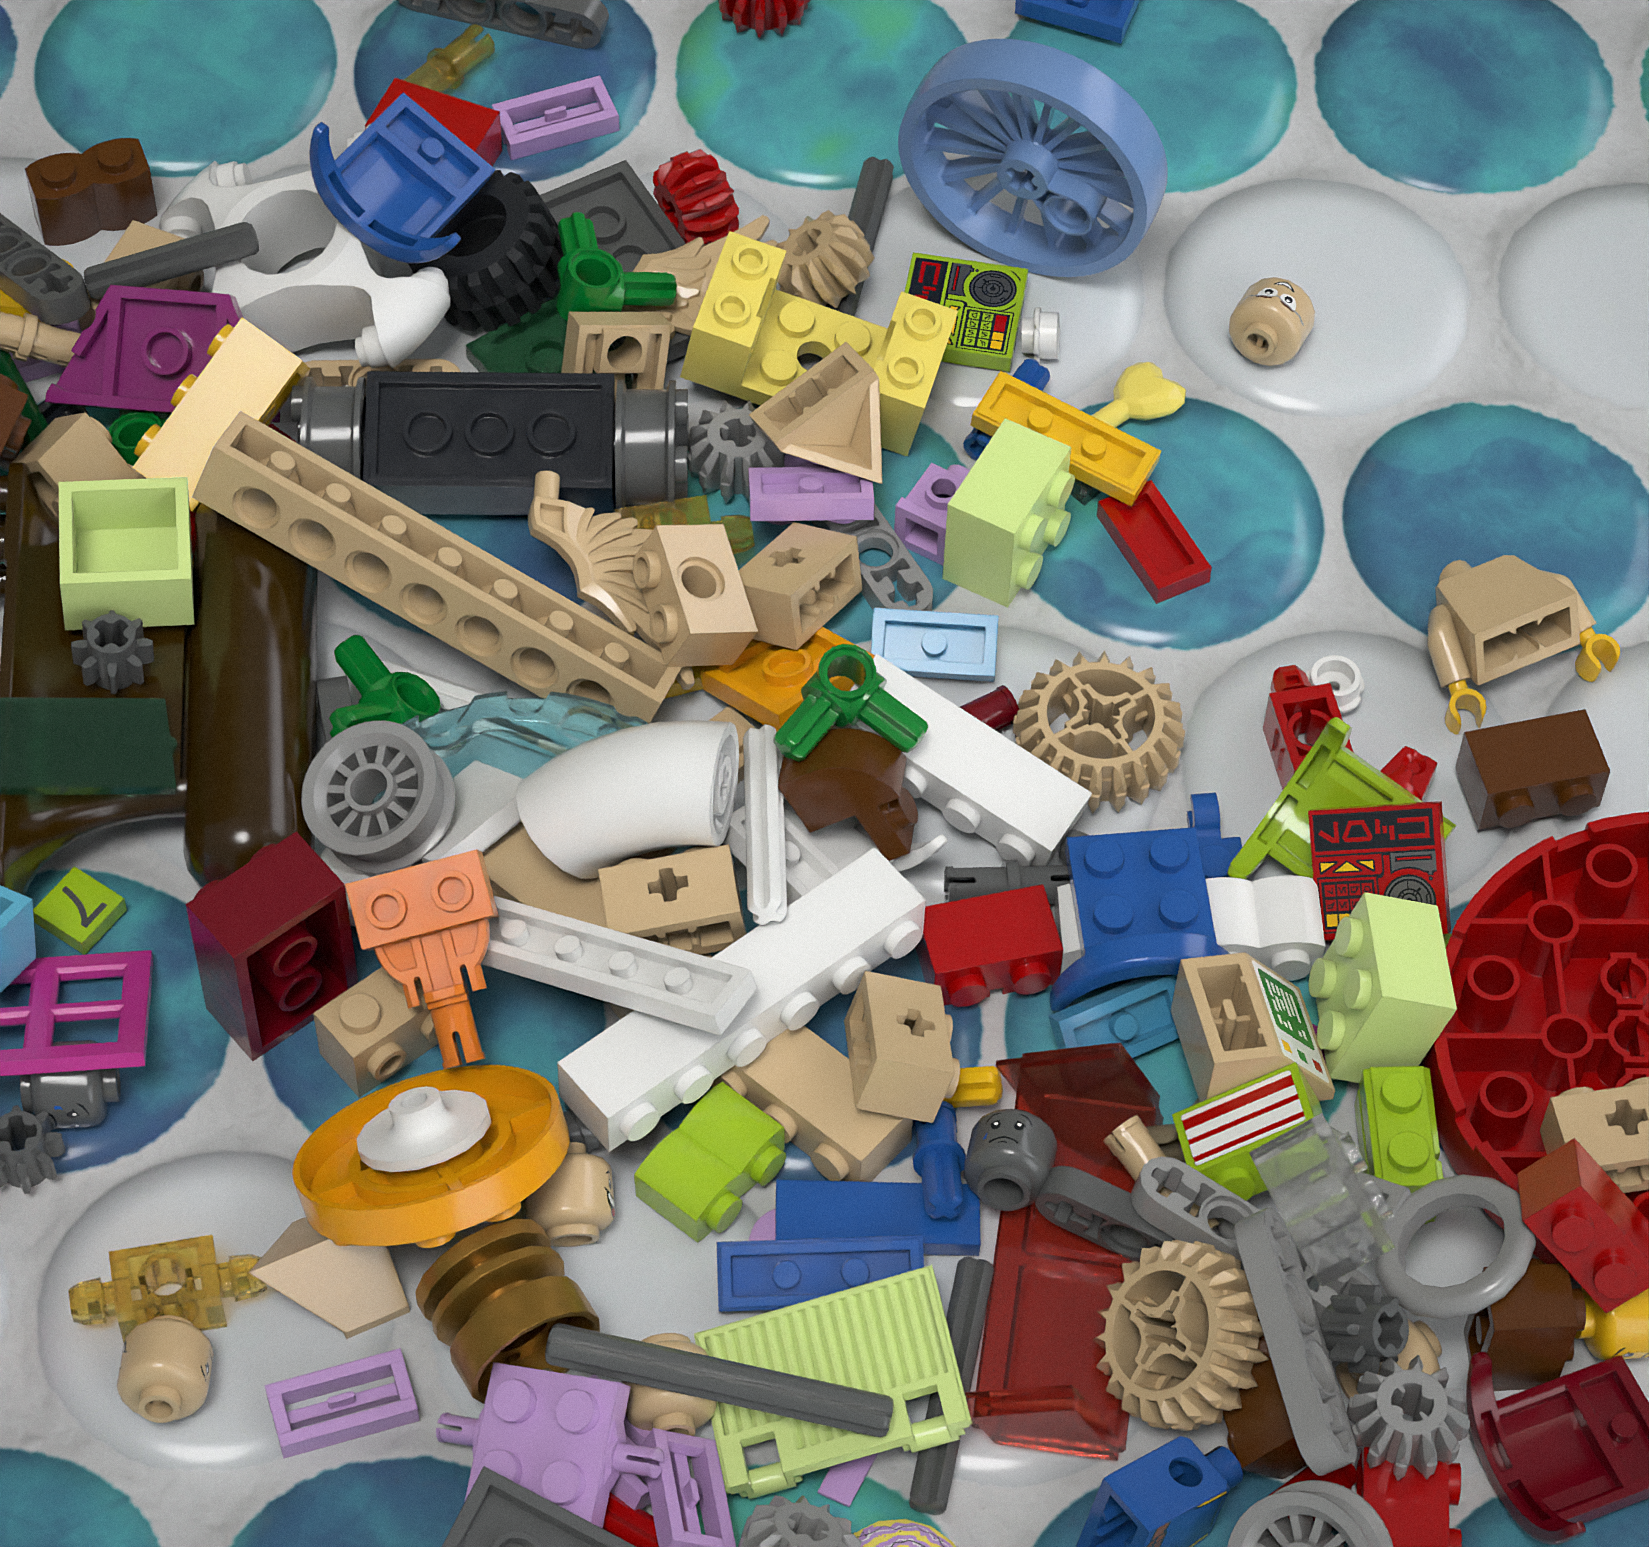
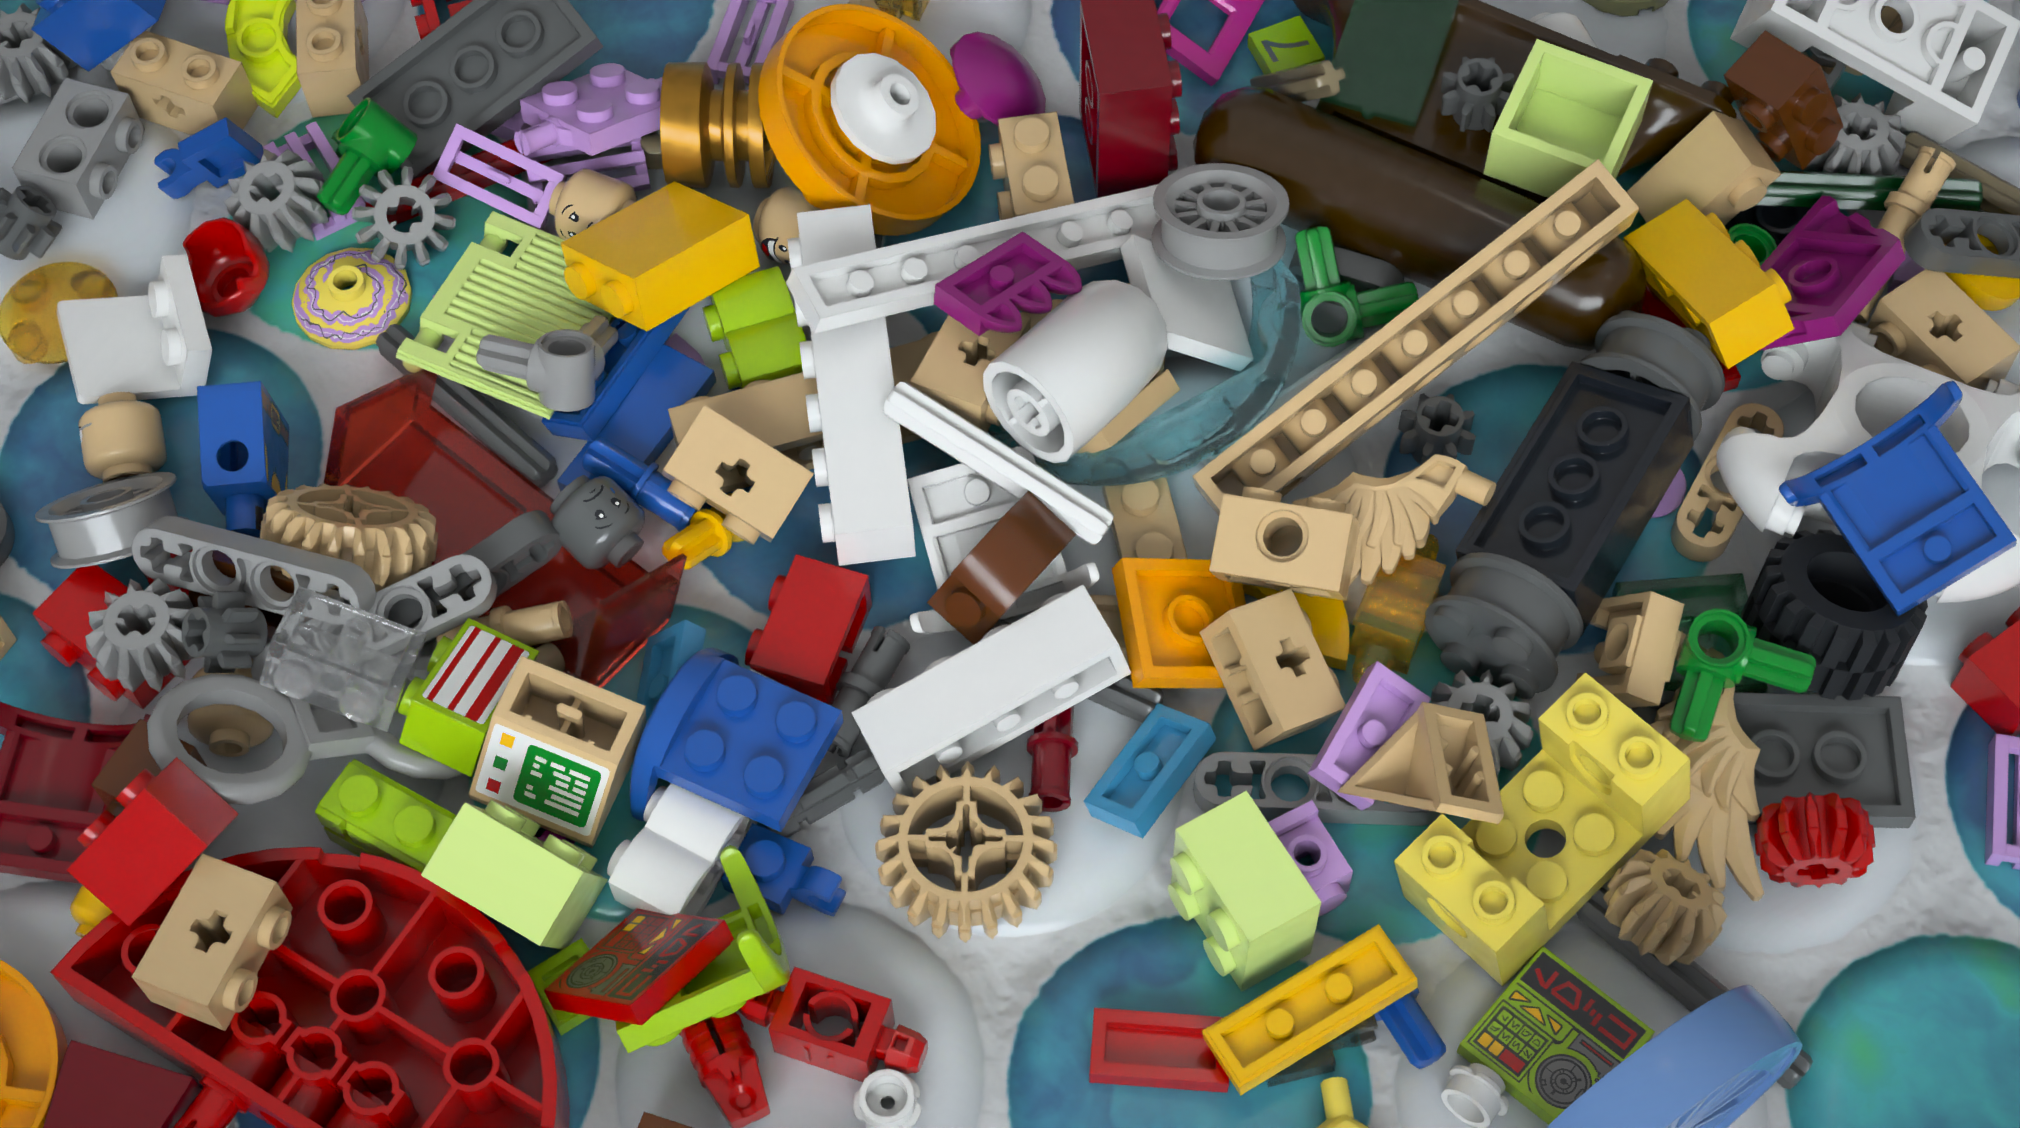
camera: 125 degrees right, 5 degrees up
dark grey axle [84,222,259,300] -> none
orange brick [345,849,499,1069] -> none
dark grey axle [545,1323,894,1437] -> none
green axle [773,644,928,762] -> none
none -> light grey axle [476,316,618,412]
none -> yellow brick [560,181,760,332]
none -> magenta plate [933,231,1082,336]
none -> magenta dish [950,31,1046,126]
none -> dark tan axle [1250,60,1346,102]

